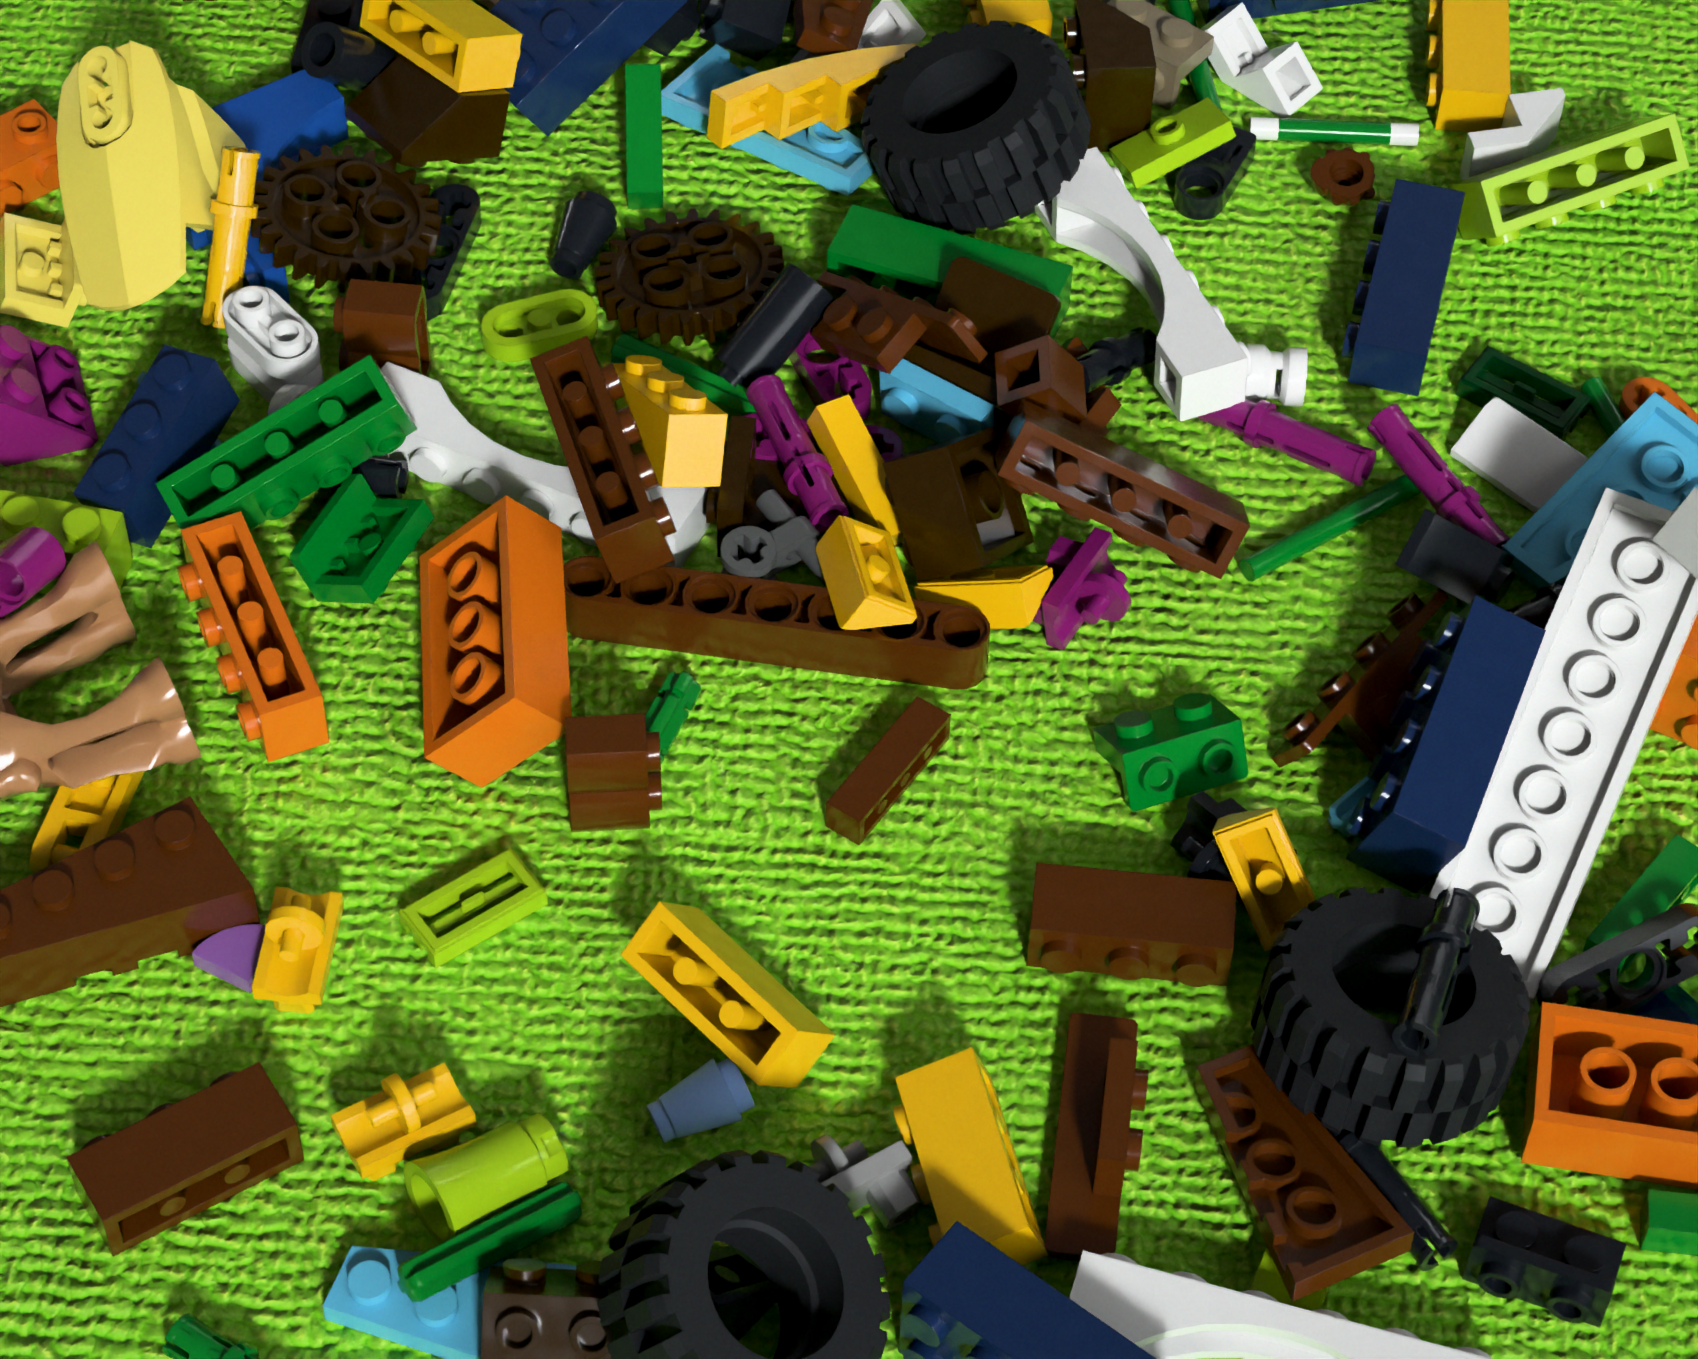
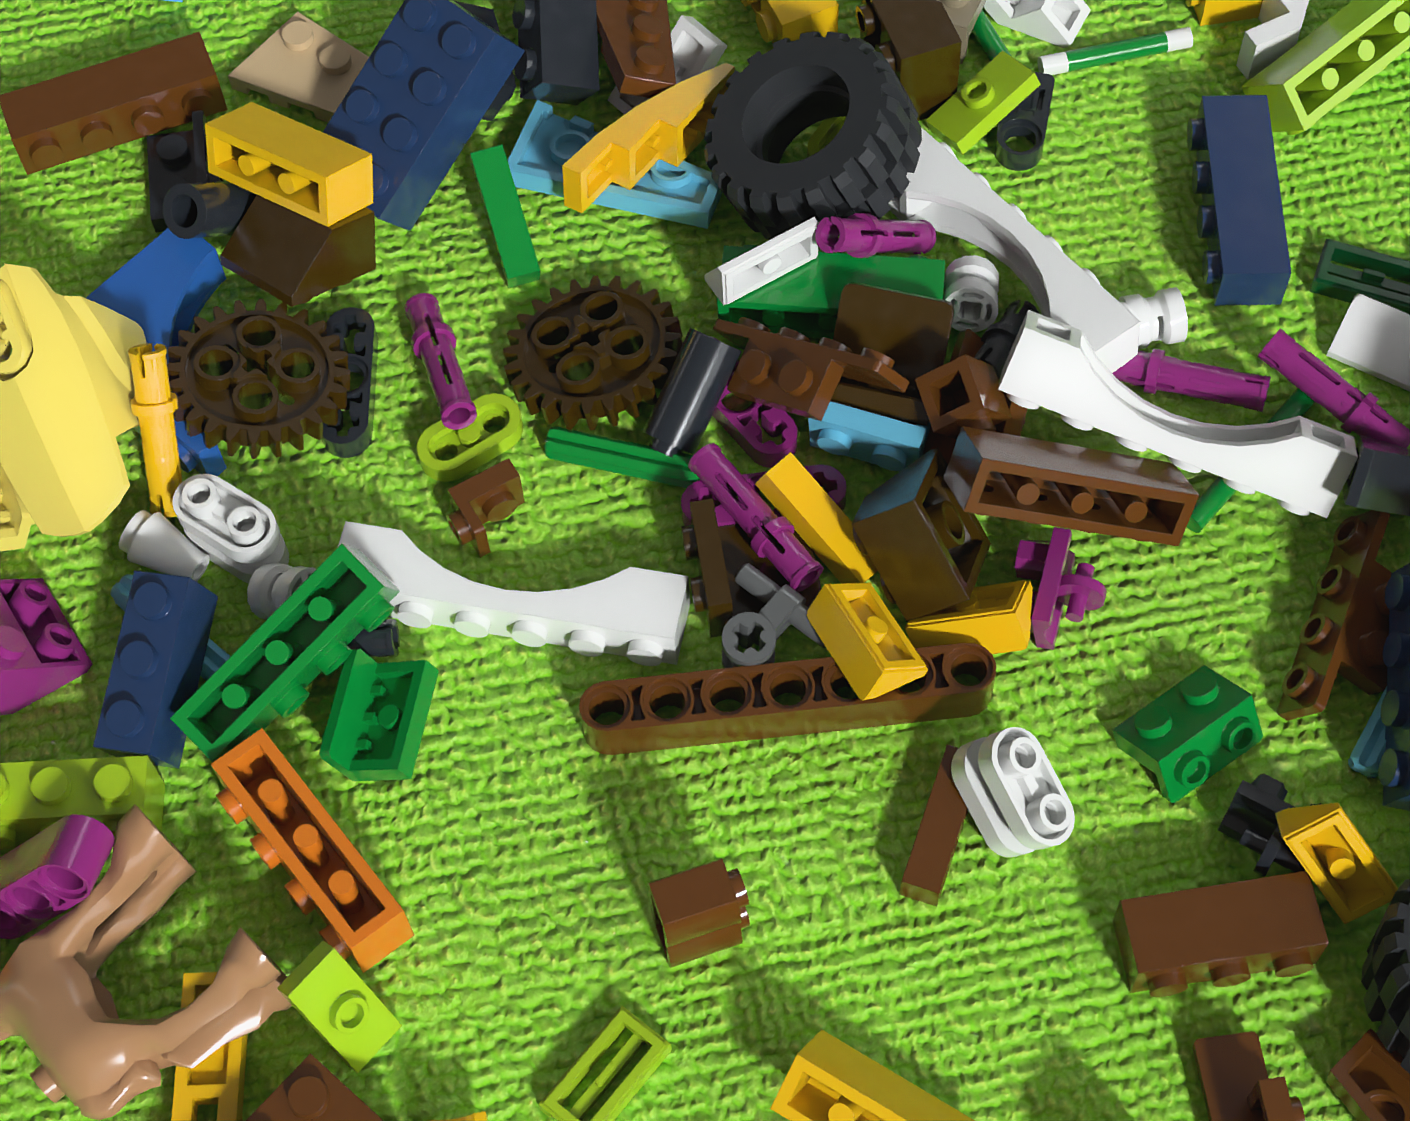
camera: 10 degrees left, 10 degrees up
reddish brown brick [333,279,431,377] -> none
orange brick [419,495,572,788] -> none
reddish brown brick [530,336,677,584] -> none
black cone [549,191,617,280] -> none
yellow brick [604,355,728,487] -> none
green axle [645,671,701,764] -> none
reddish brown animal [1310,147,1375,206] -> none
none -> white cone [119,510,210,582]
none -> lime plate [277,941,402,1073]
none -> magenta pin [404,293,477,430]
none -> reddish brown bracket [446,458,525,558]
none -> white slope [704,217,819,305]
none -> magenta pin [815,213,936,258]
none -> white wheel [943,255,999,332]
none -> white brick [951,727,1075,858]
none -> white arch [998,310,1358,518]

